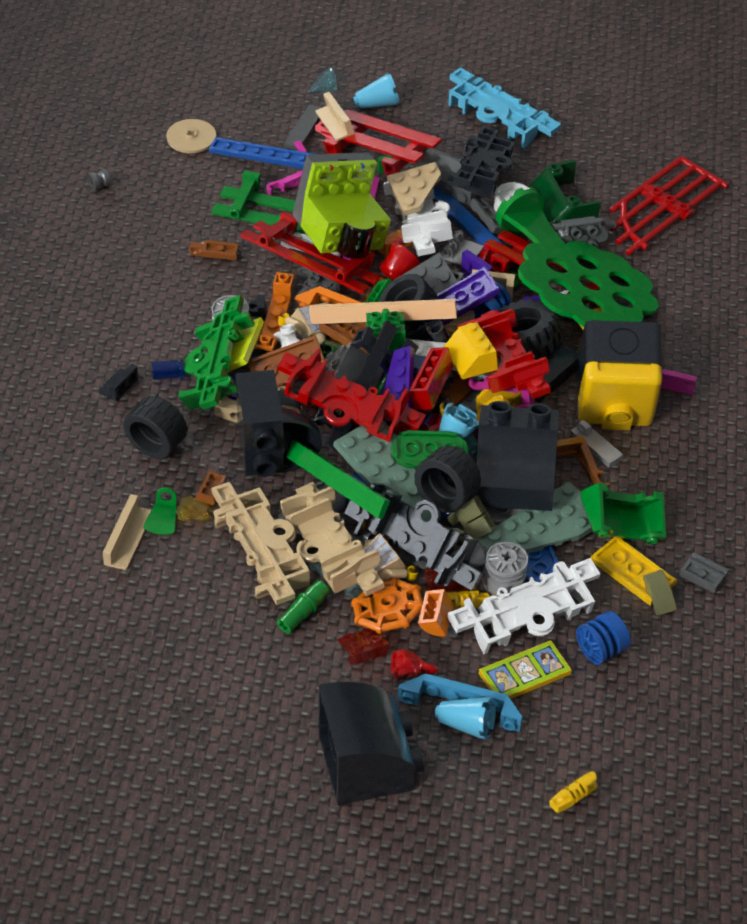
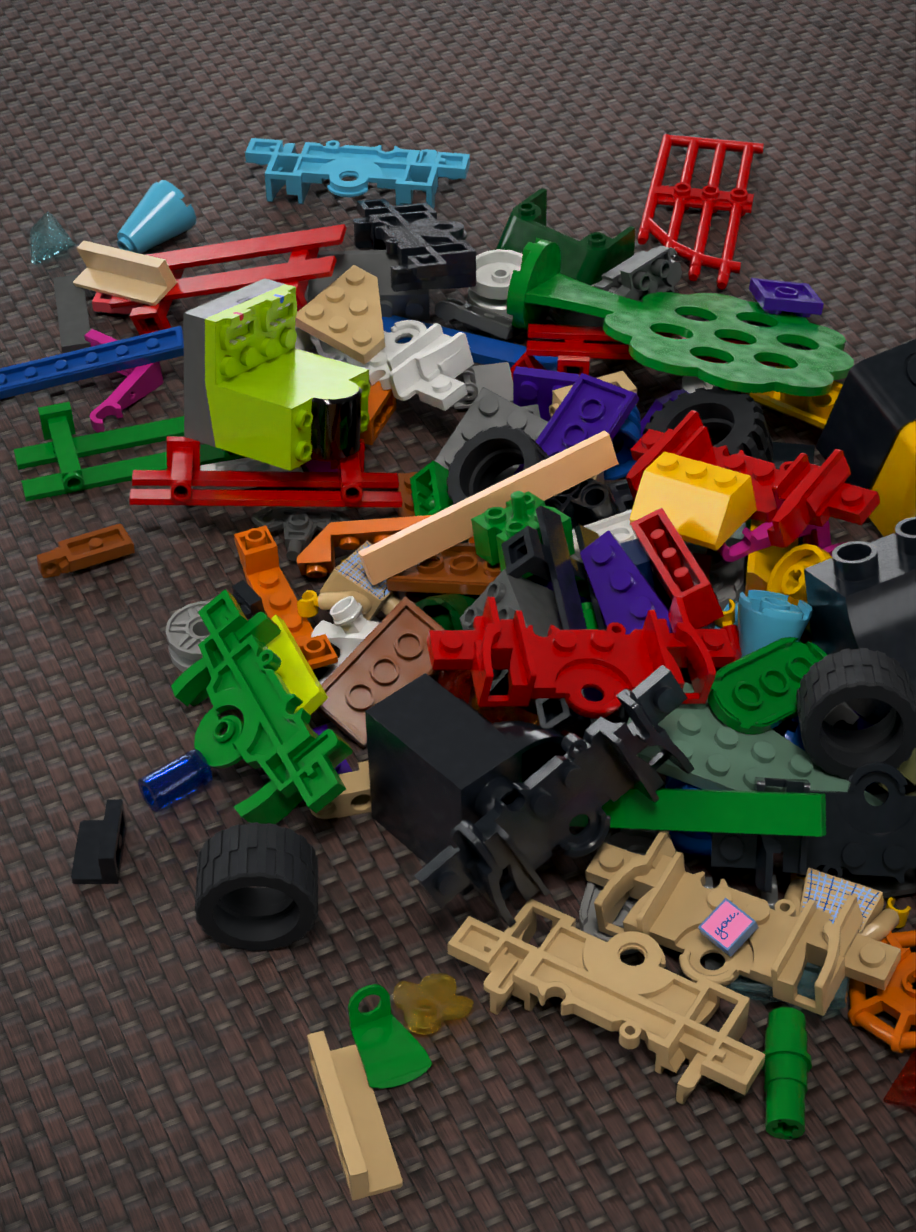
camera: 30 degrees left, 5 degrees down
dark orange plate [195,471,227,506] -> none
red piece [379,237,420,281] -> none
none -> black piece [414,665,694,927]
none -> tile [698,898,759,957]
none -> dark purple plate [749,278,824,317]

